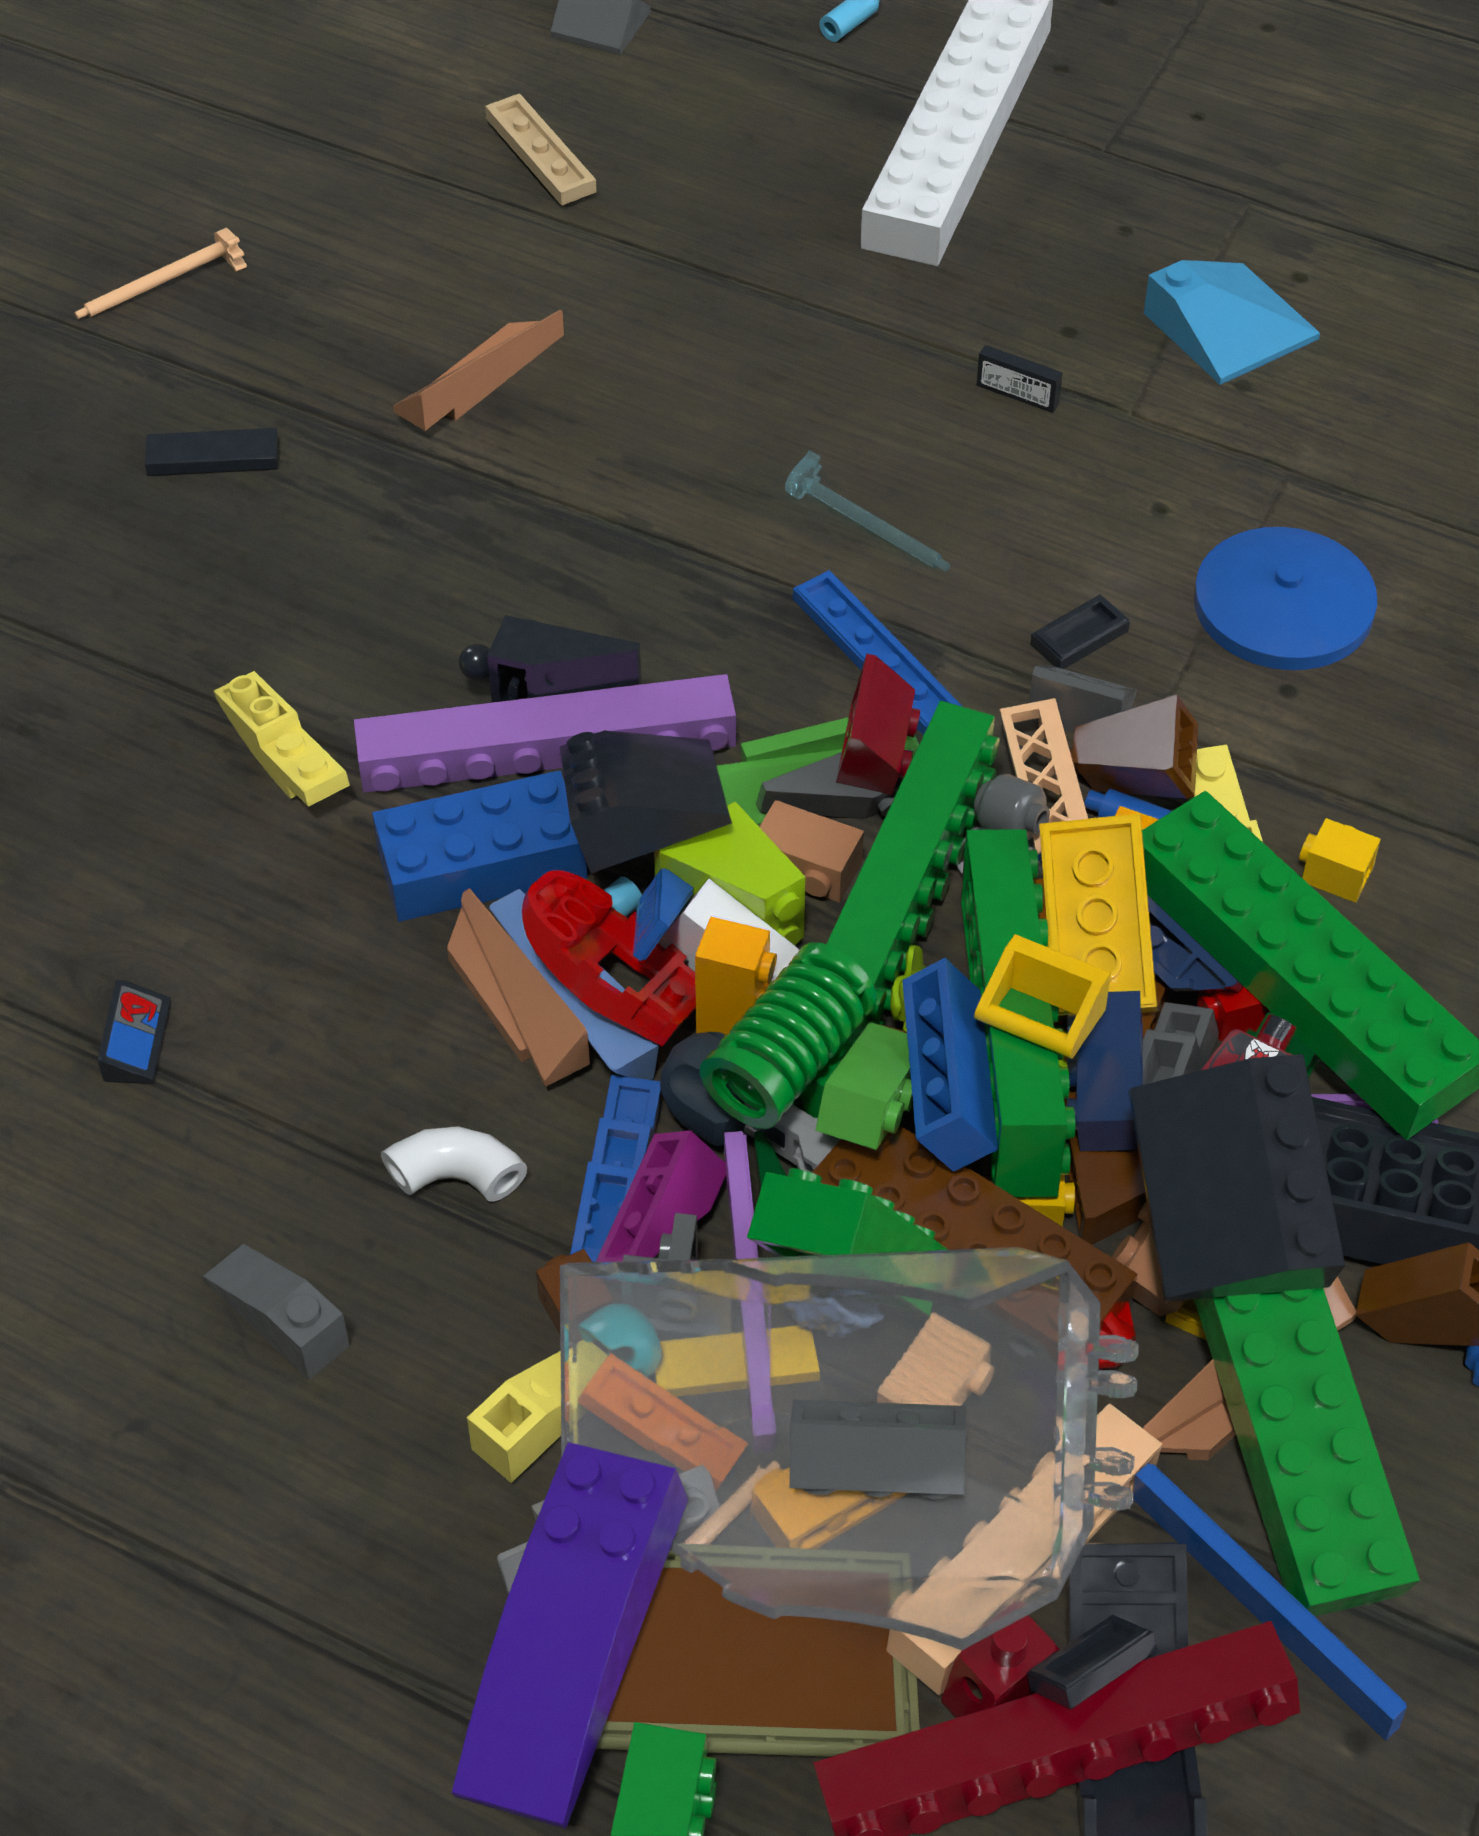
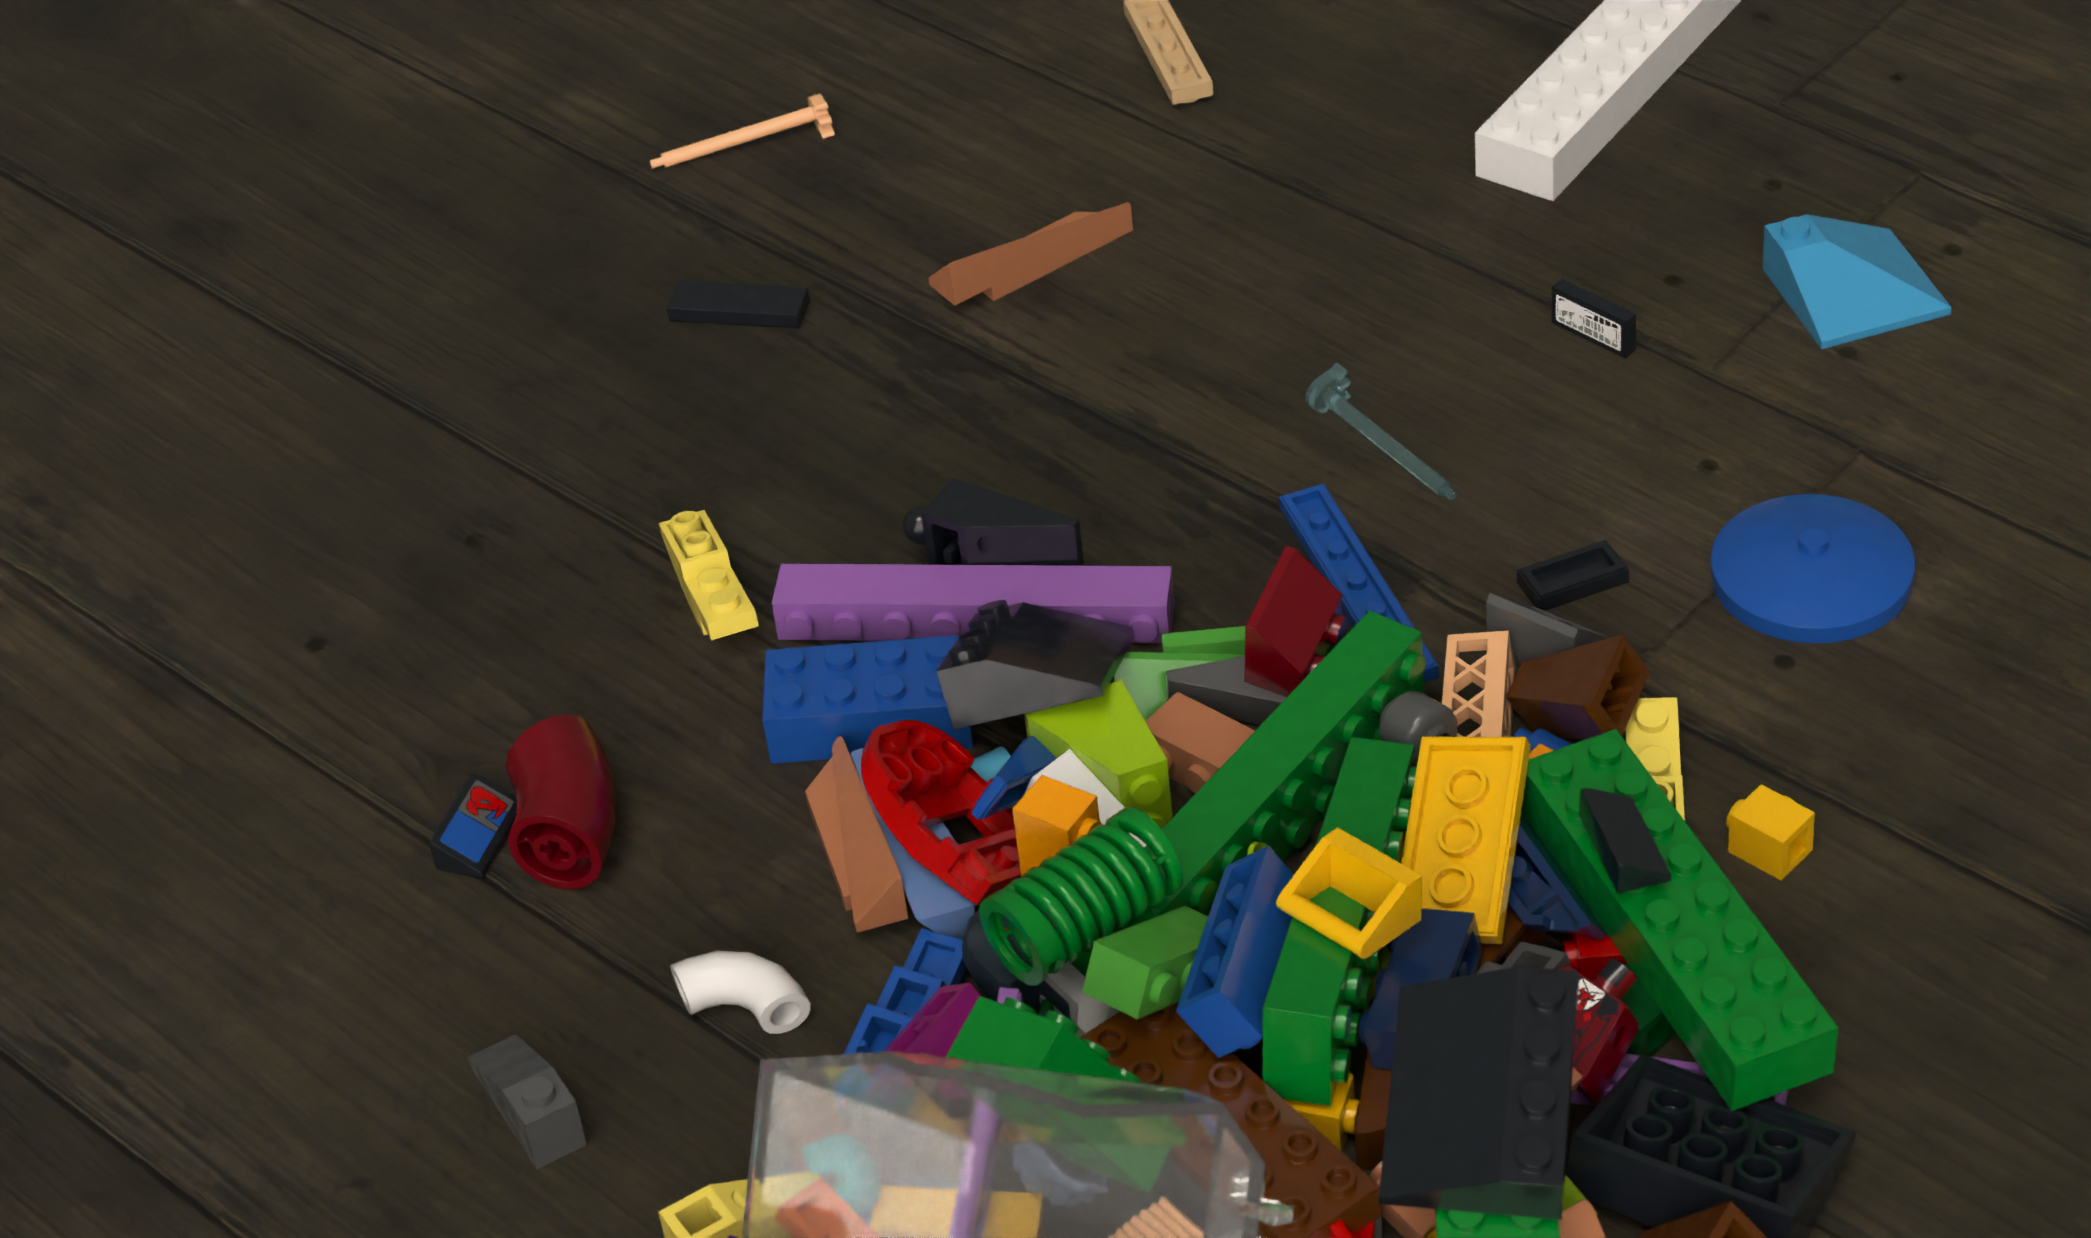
camera: 20 degrees right, 10 degrees down
none -> dark red brick [505,714,616,890]
none -> black slope [1579,788,1672,893]

